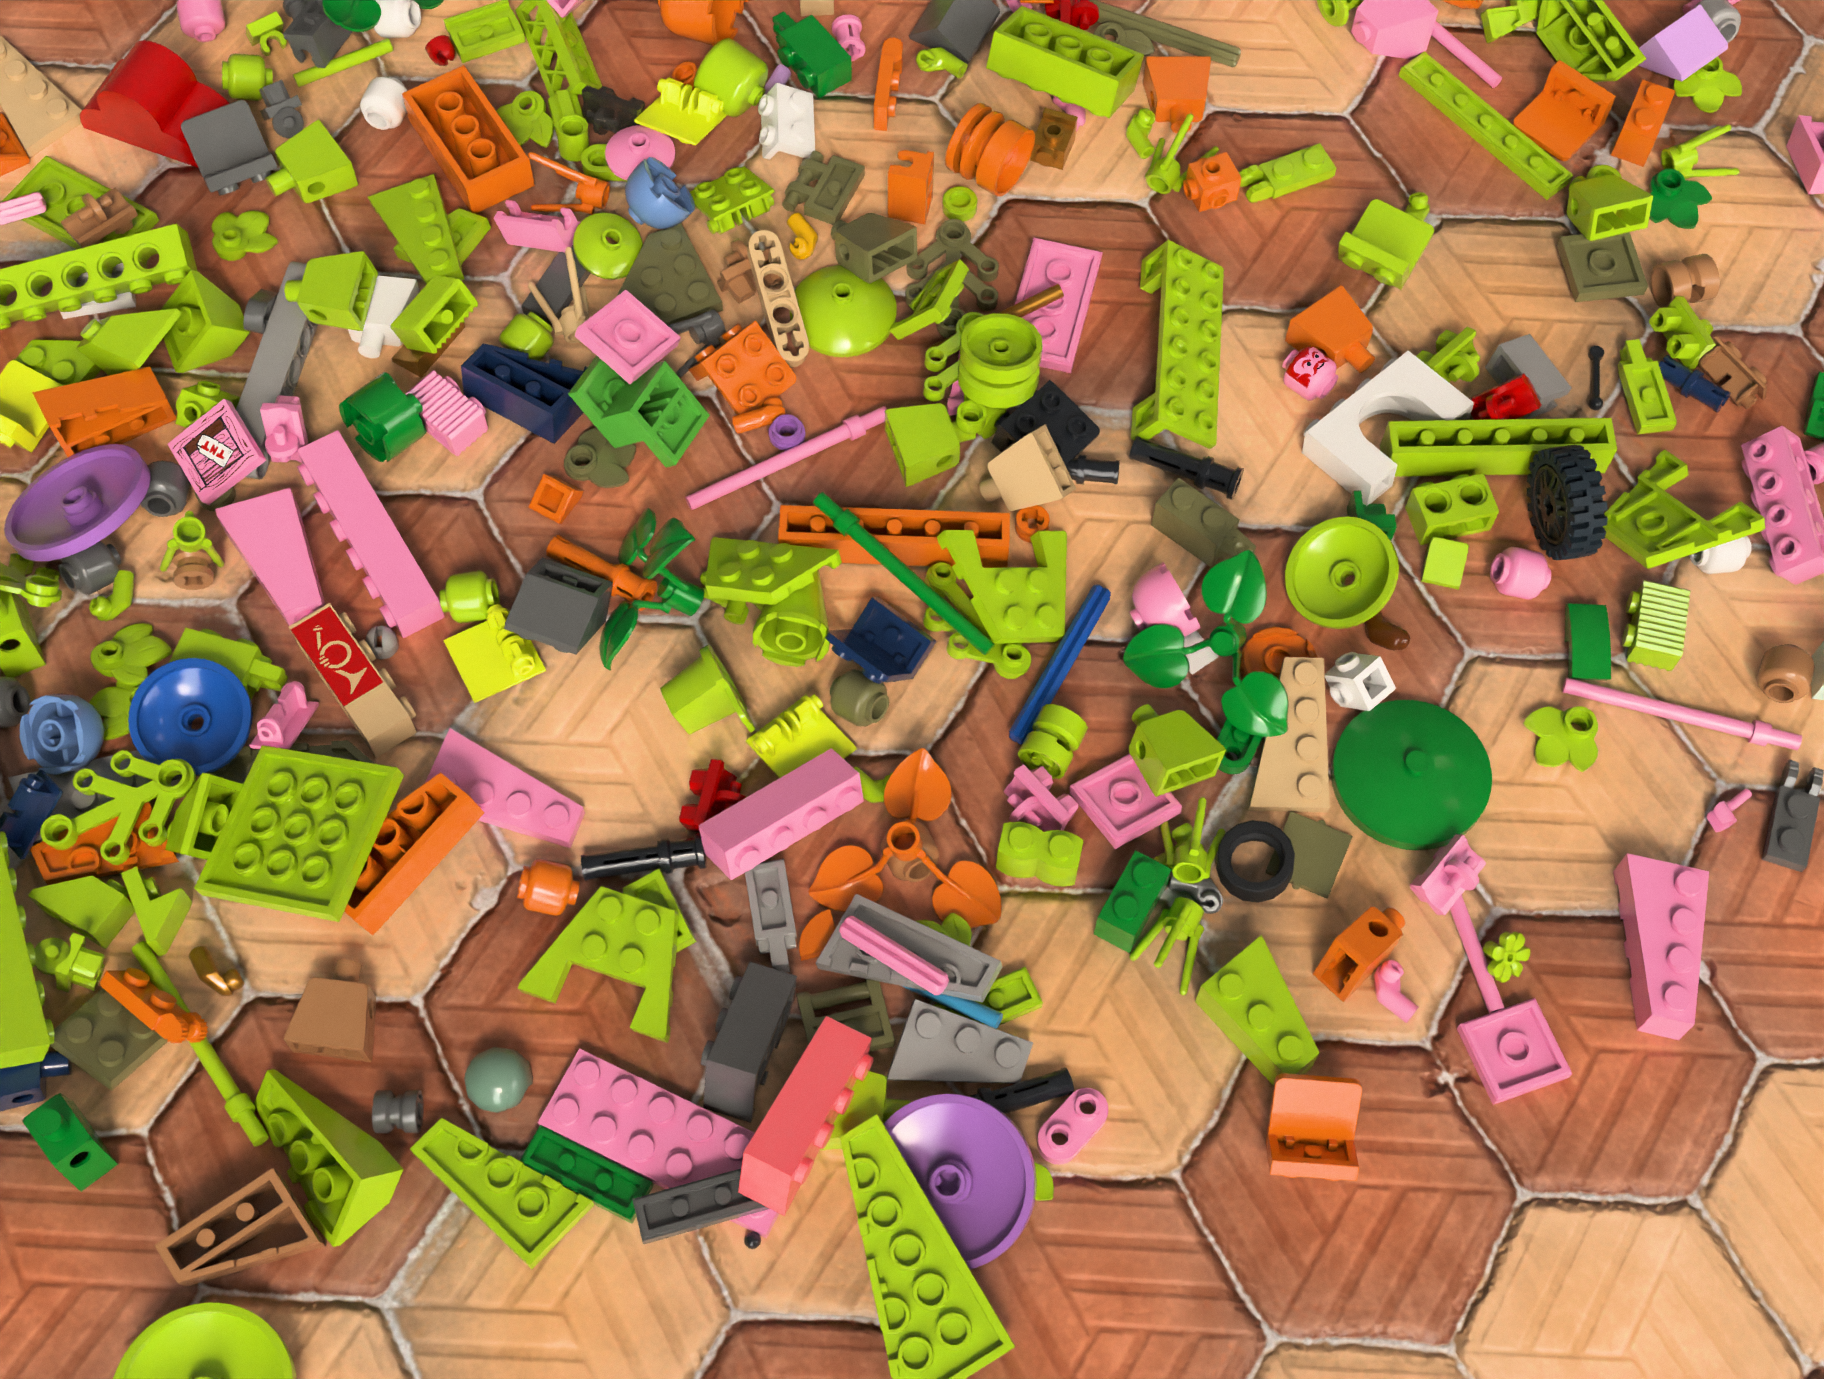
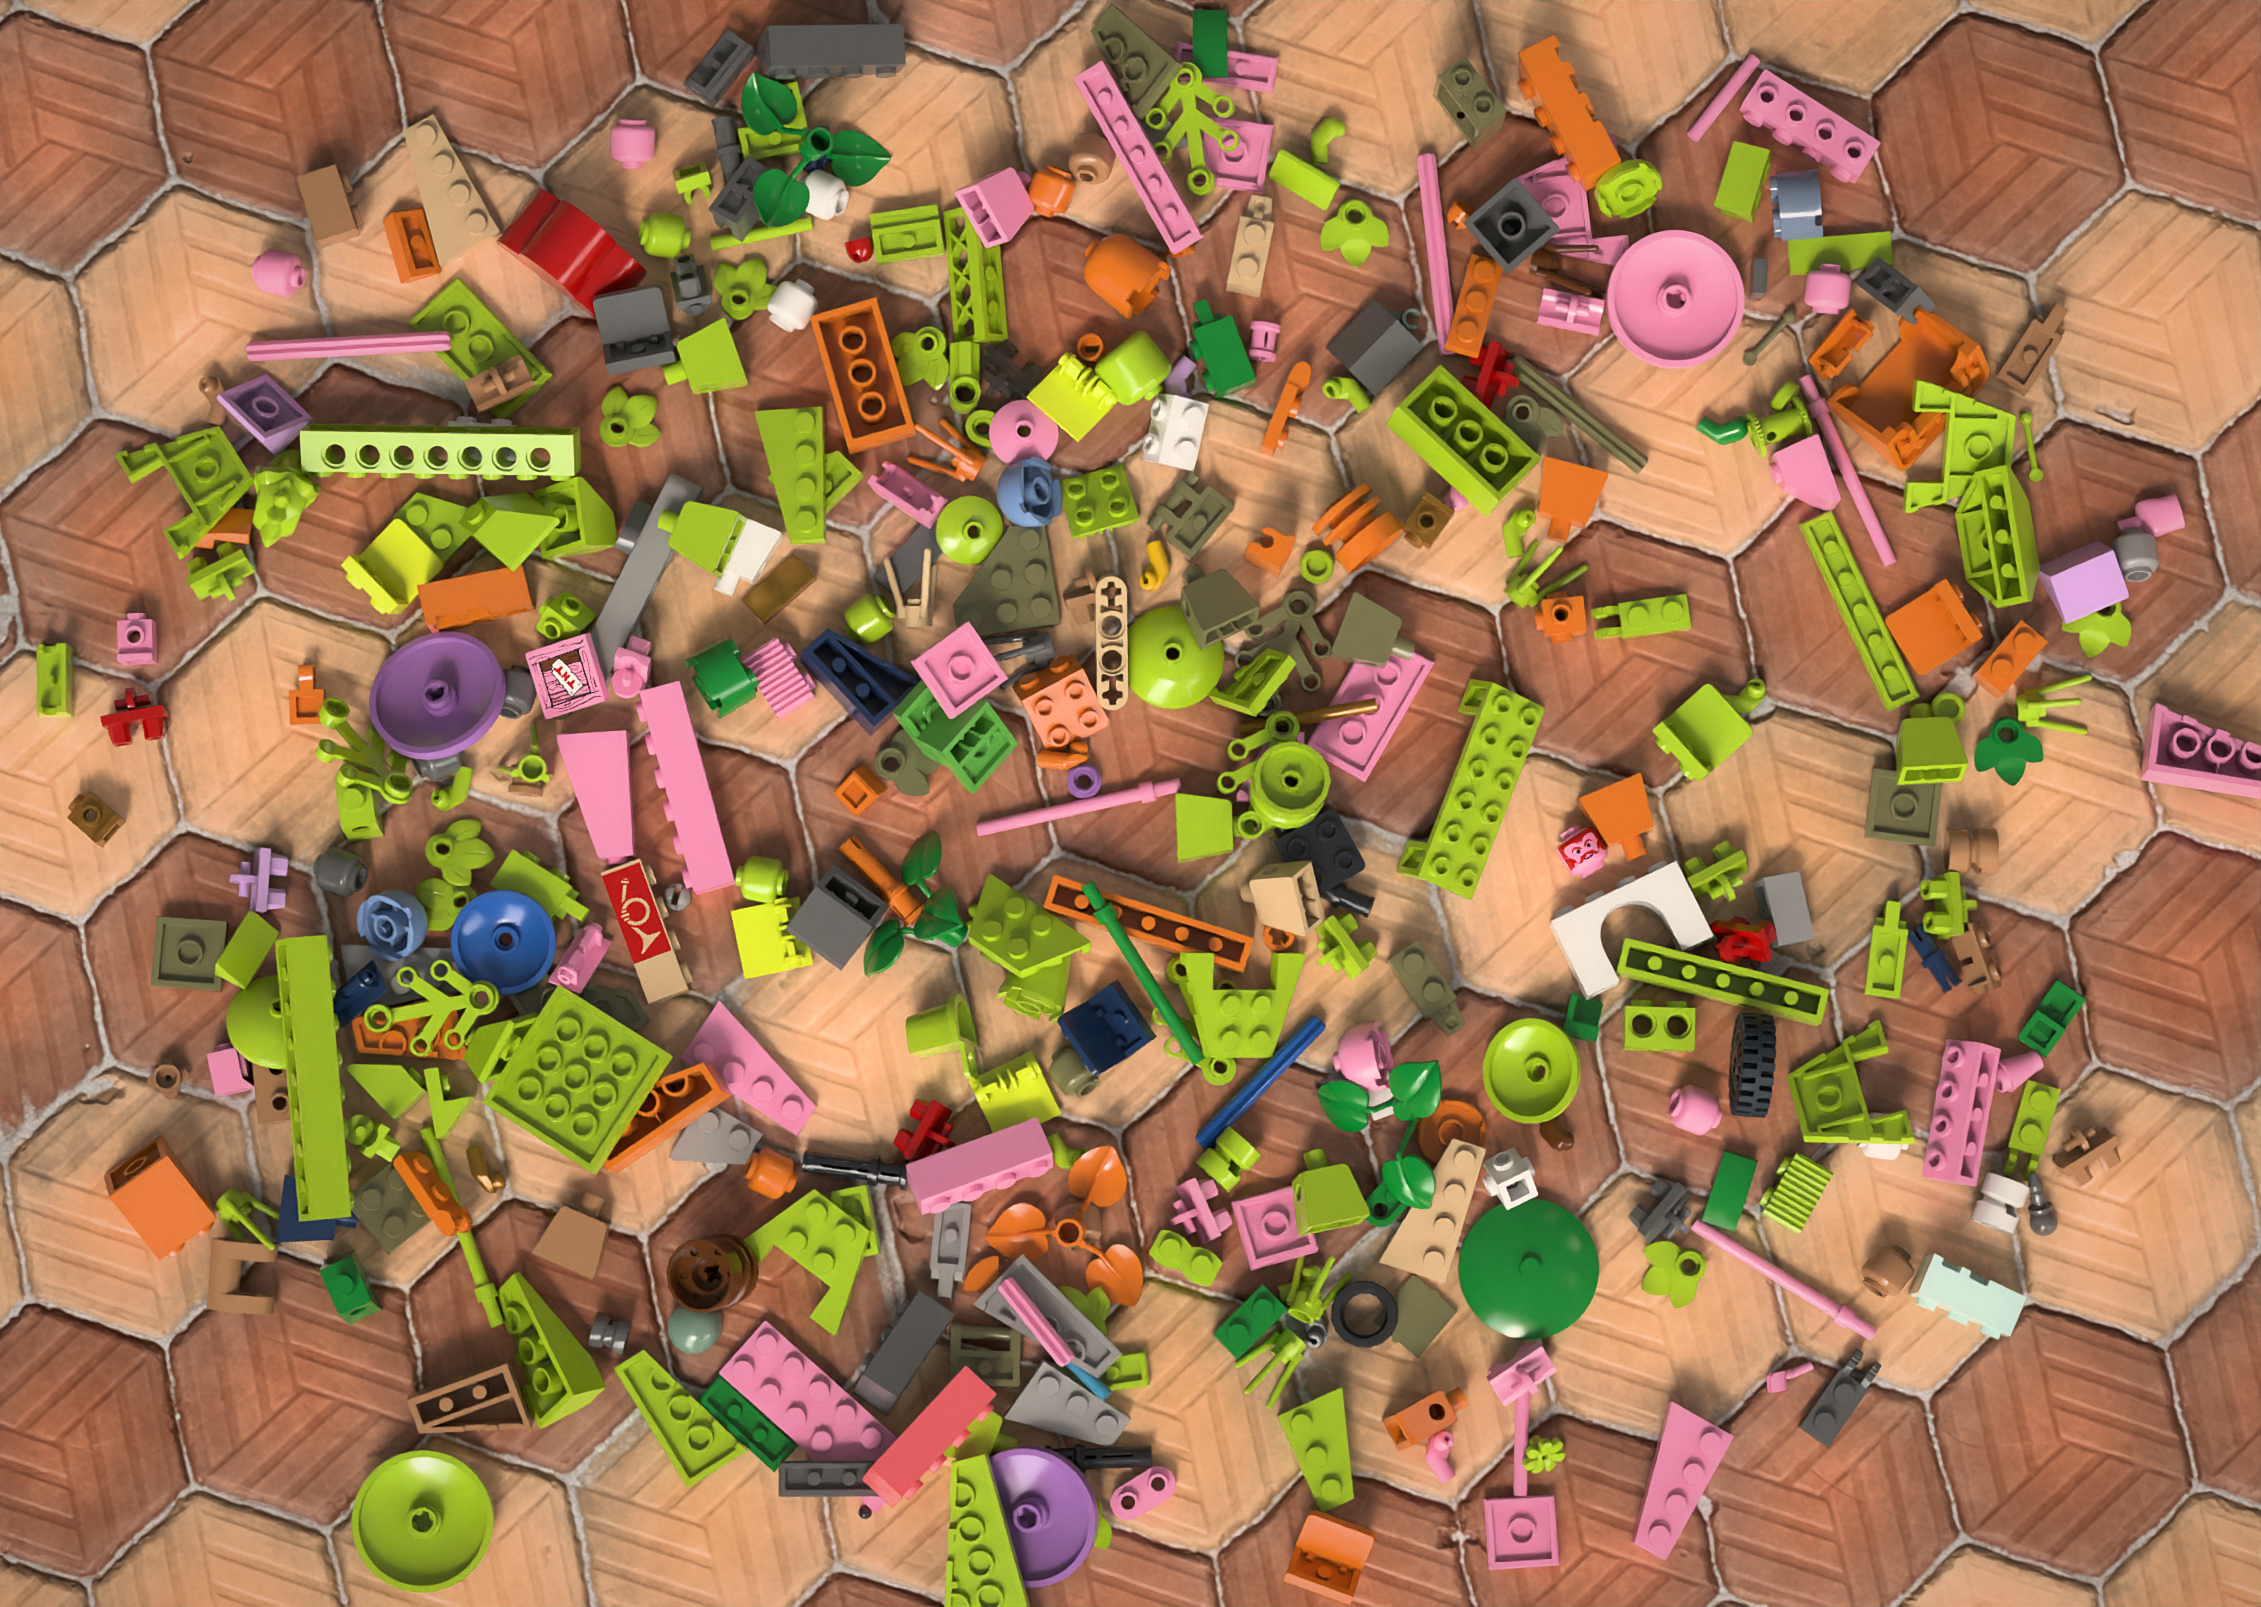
camera: 15 degrees right, 20 degrees up
lime brick [390,274,478,353] -> none
black pin [1129,436,1244,500] -> none
lime slope [1421,537,1469,590] -> none
black hinge [1588,346,1604,411] -> none
none -> reddish brown wheel [666,1233,759,1313]
none -> light grey wing [669,1107,764,1165]
none -> lime plate [714,258,778,320]
none -> lime hips [1315,912,1378,980]
none -> olive torso [1330,592,1417,669]
none -> dark grey hips [1628,1178,1691,1244]
none -> green arm [1695,415,1748,445]

